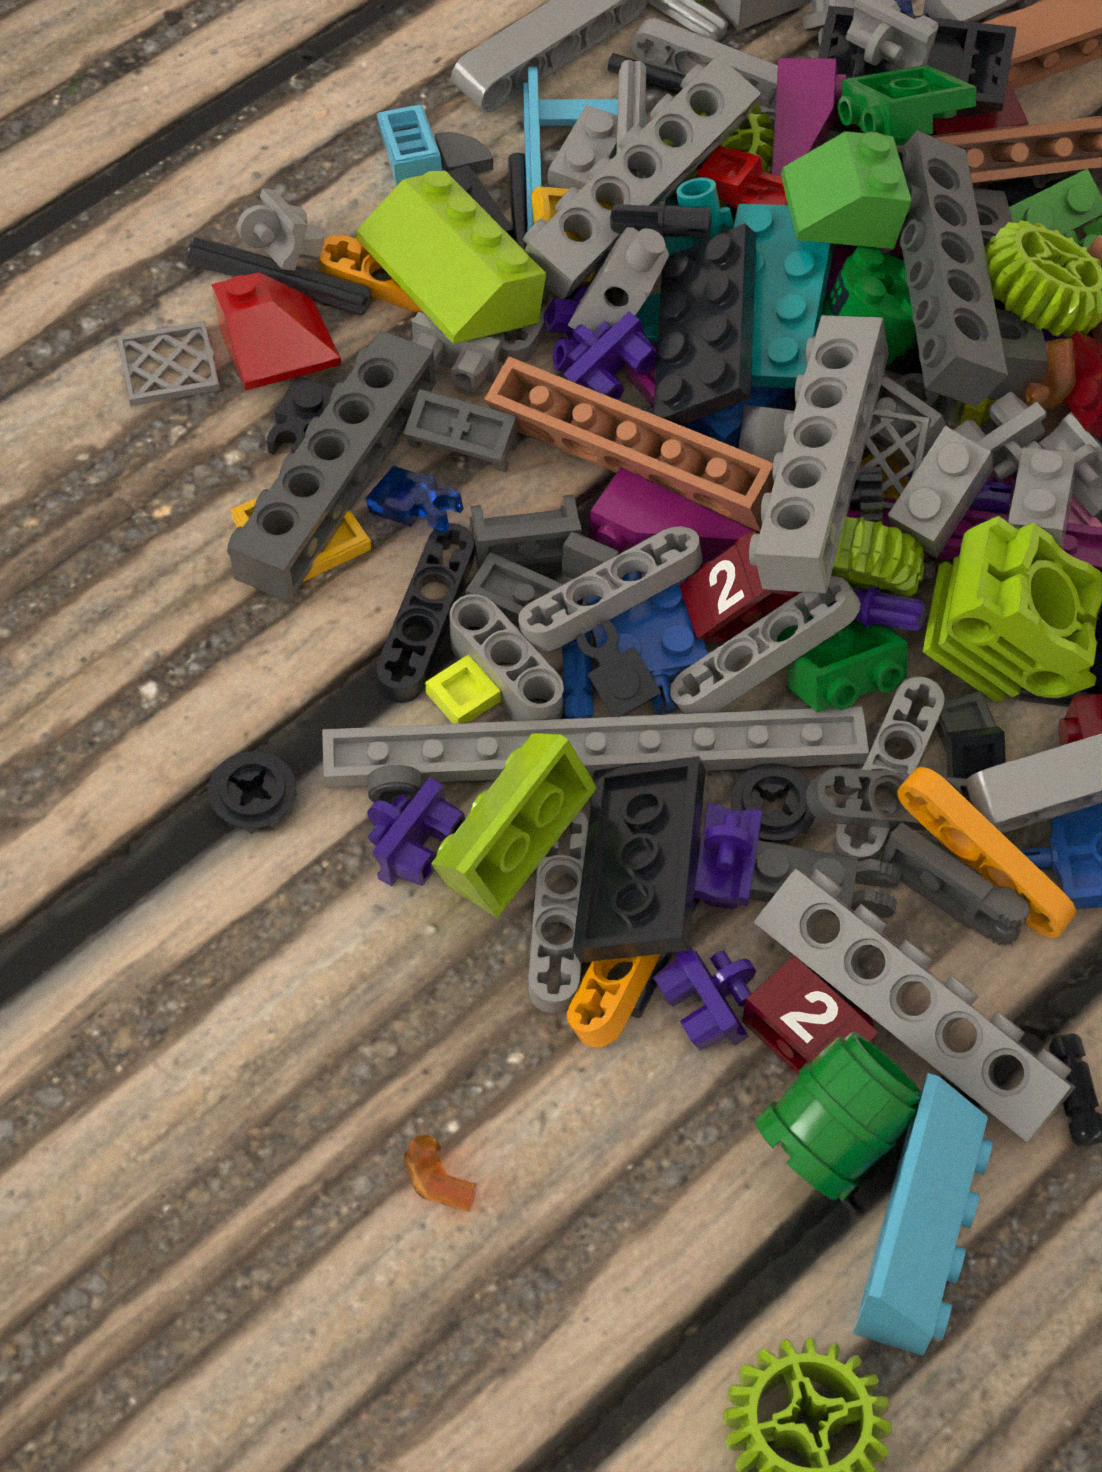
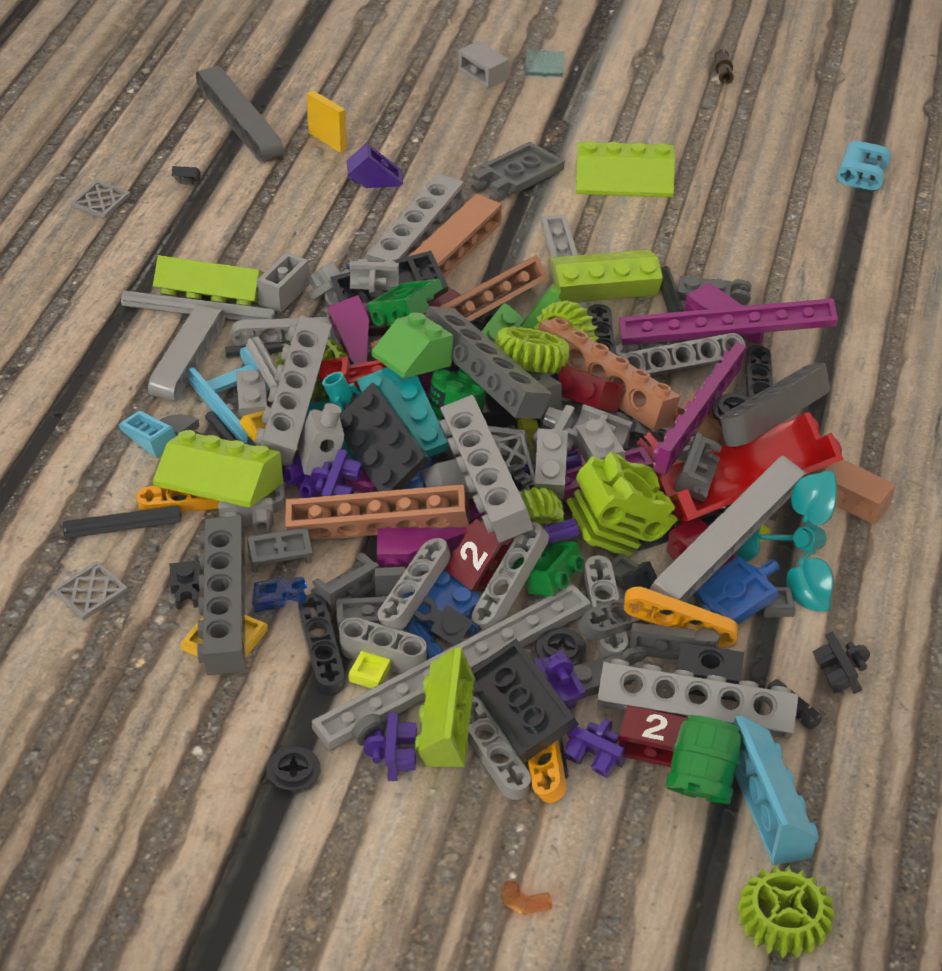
camera: 30 degrees left, 15 degrees down
red slope [211,272,342,391] -> none
light grey hips [237,188,325,271] -> none
black axle [610,200,712,240] -> none
clear orange arm [1025,339,1076,410] -> none
none -> black brick [677,643,744,701]

